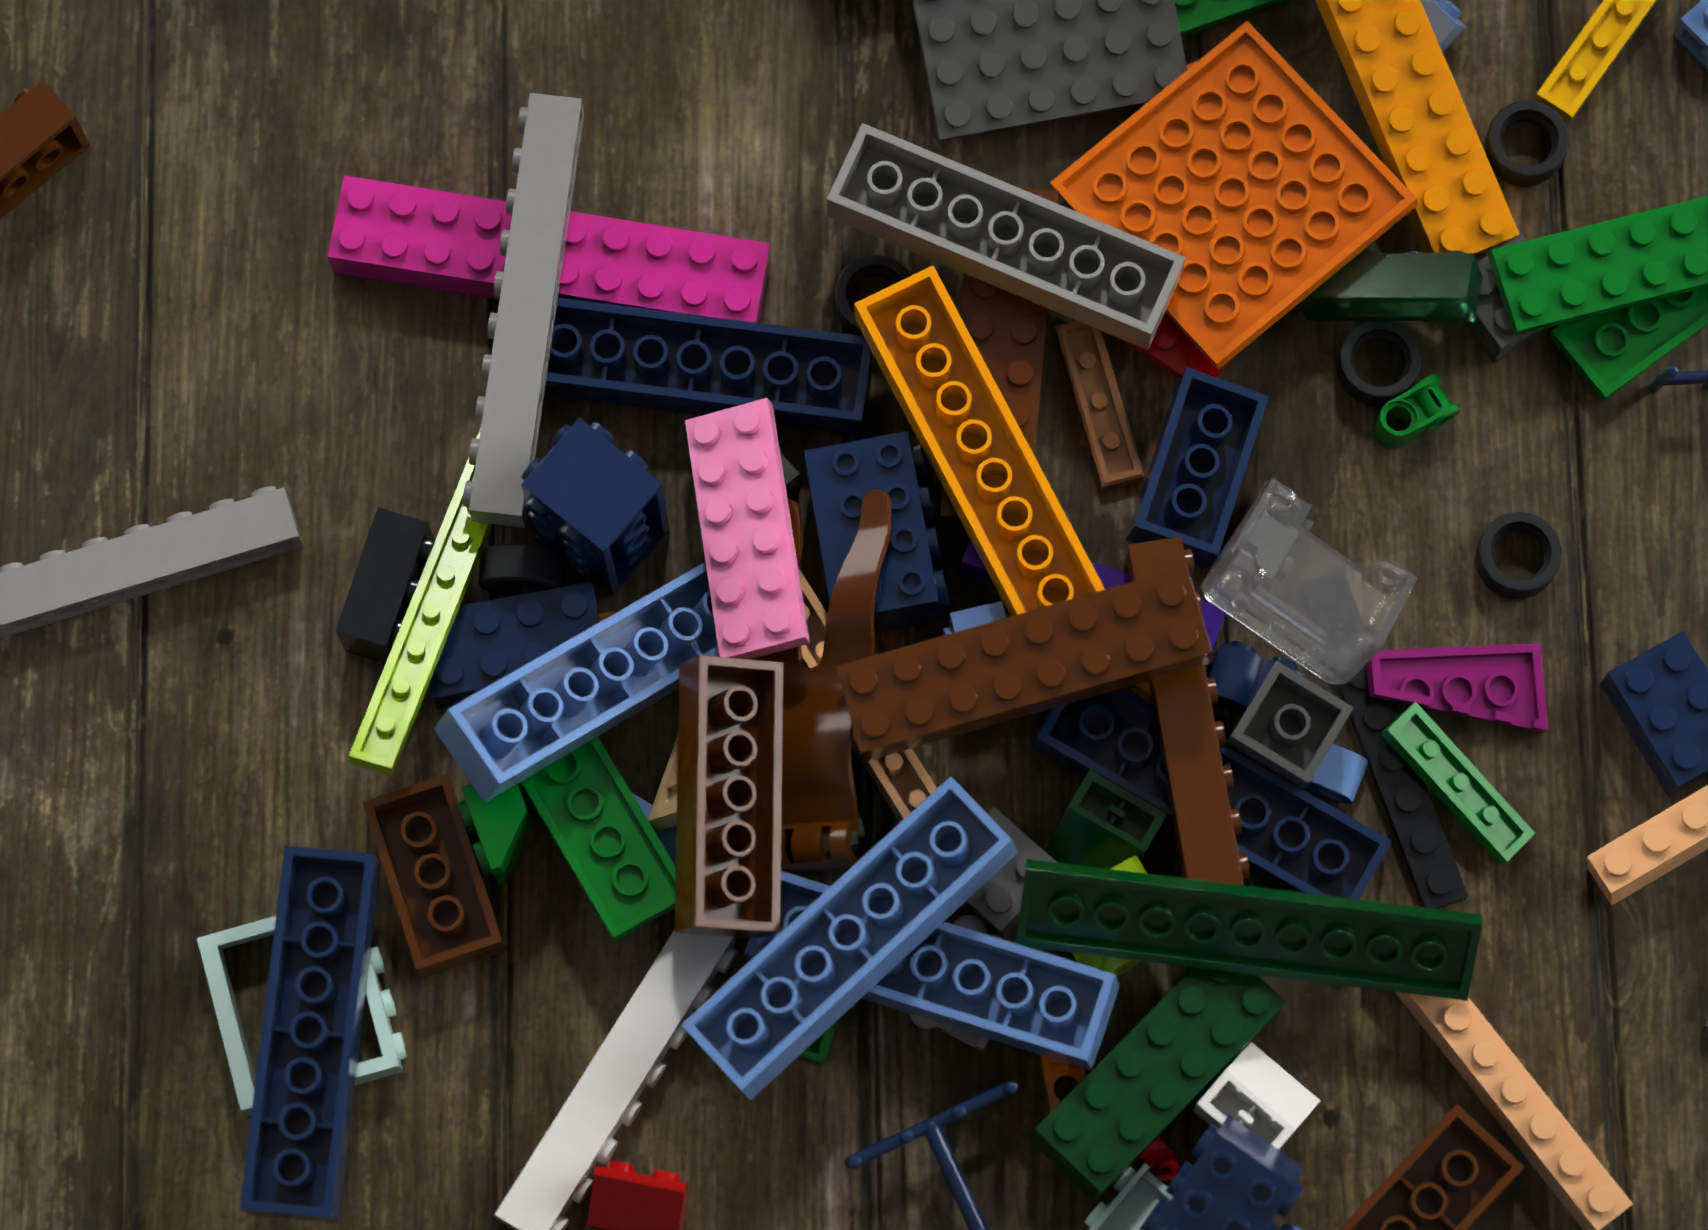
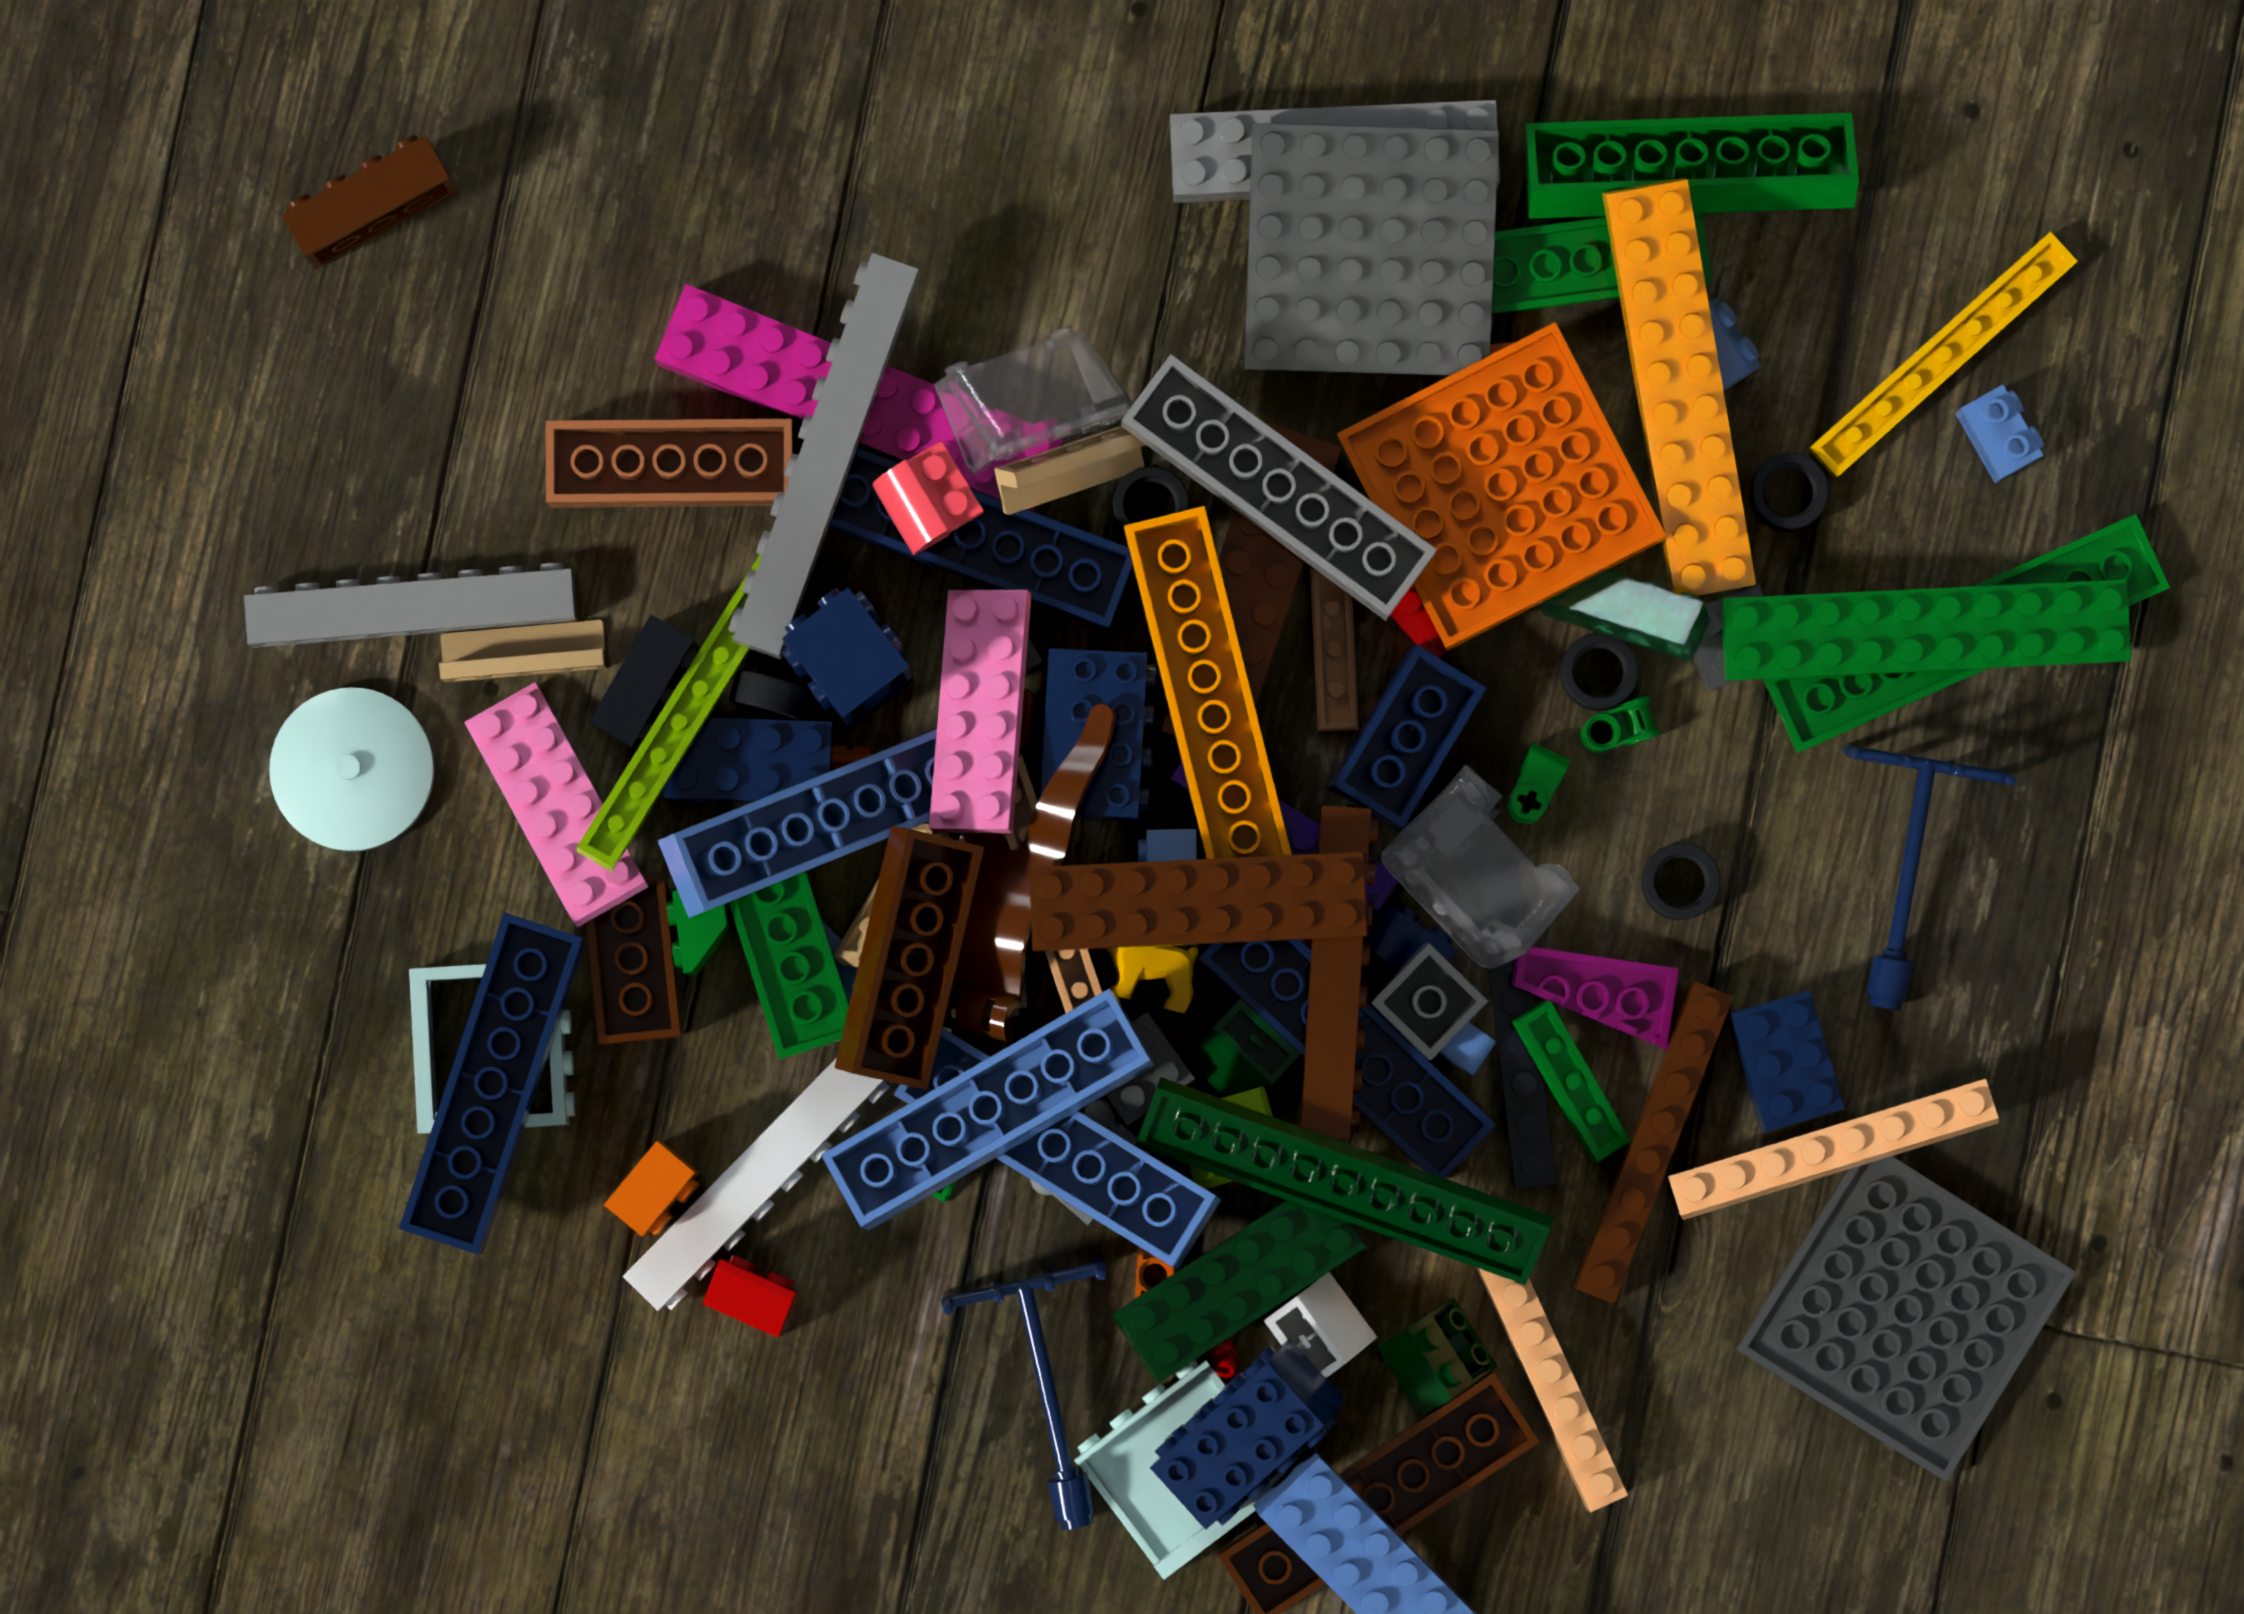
camera: 10 degrees right, 10 degrees up
none -> light aqua dish [269,687,435,851]
none -> tan panel [439,620,607,683]
none -> bright pink plate [464,682,649,927]
none -> nougat brick [546,419,794,508]
none -> orange brick [604,1141,700,1237]
none -> coral brick [872,441,984,556]
none -> clear windscreen [934,326,1133,475]
none -> tan panel [994,426,1146,515]
none -> yellow animal [1107,946,1199,1014]
none -> dark green slope [1377,1297,1498,1417]
none -> green piece [1507,743,1570,825]
none -> reddish brown brick [1572,981,1734,1304]

